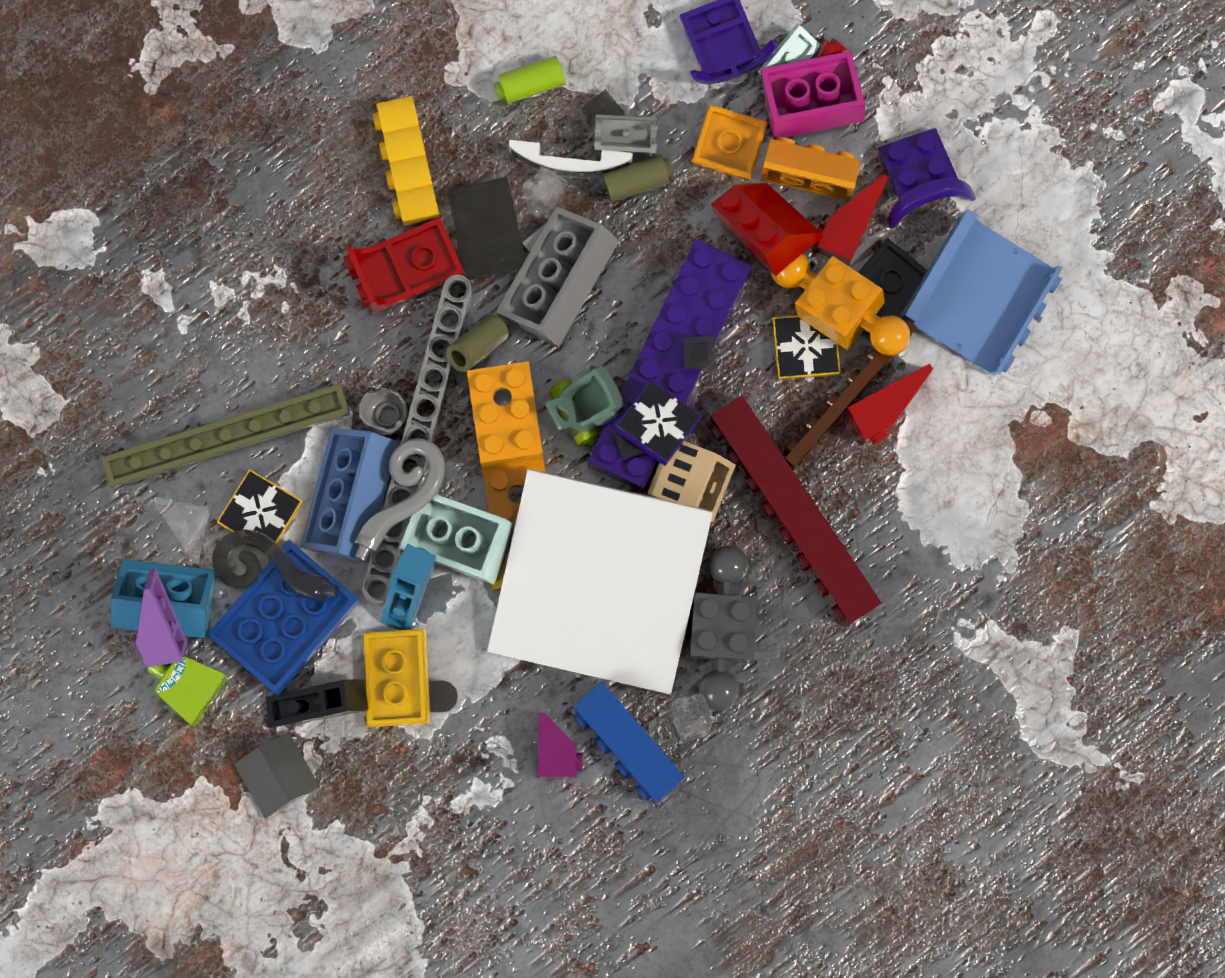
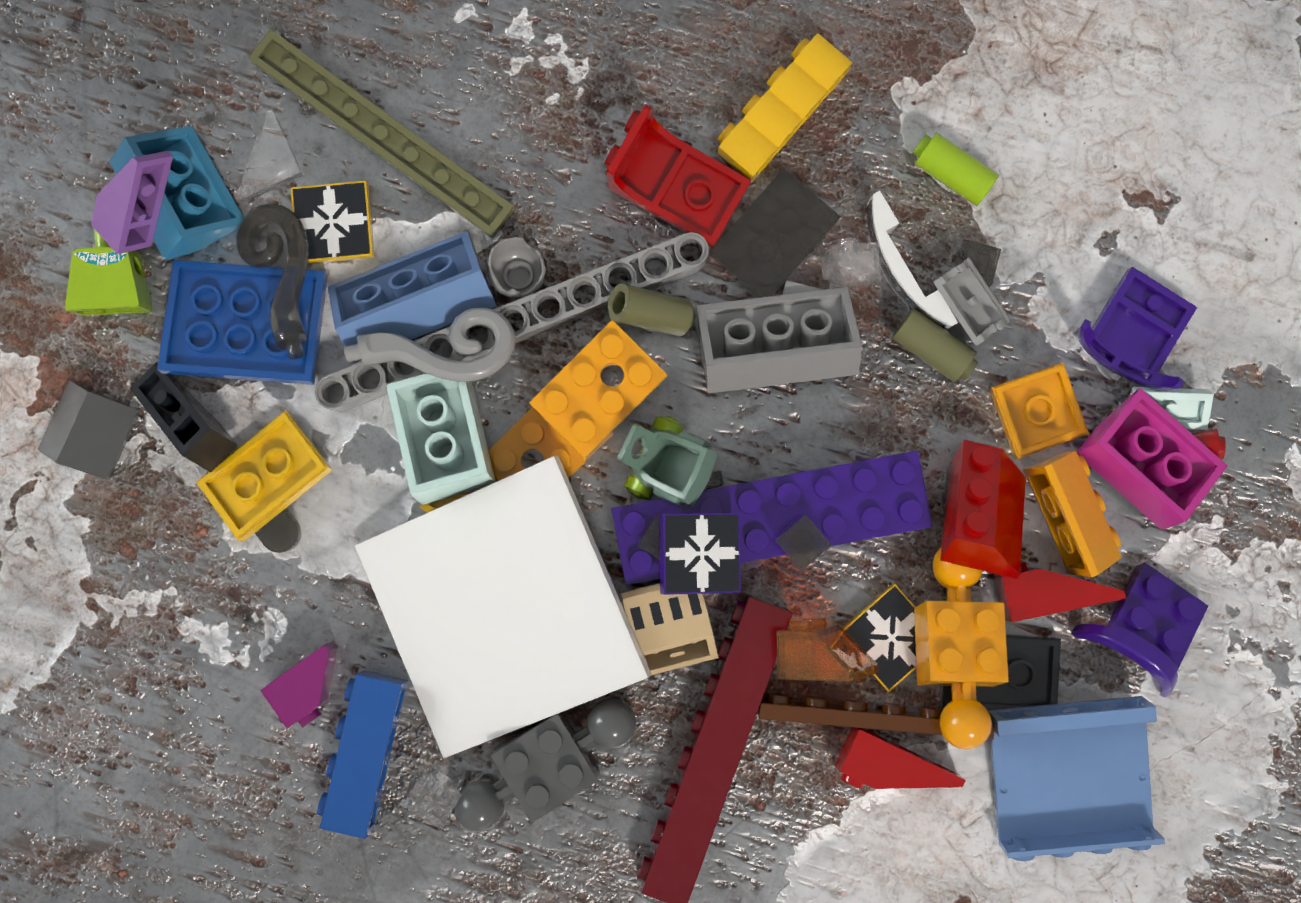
camera: 50 degrees right, 5 degrees up
dark azure slope [381,544,436,630] -> none
none -> clear orange slope [777,618,878,681]

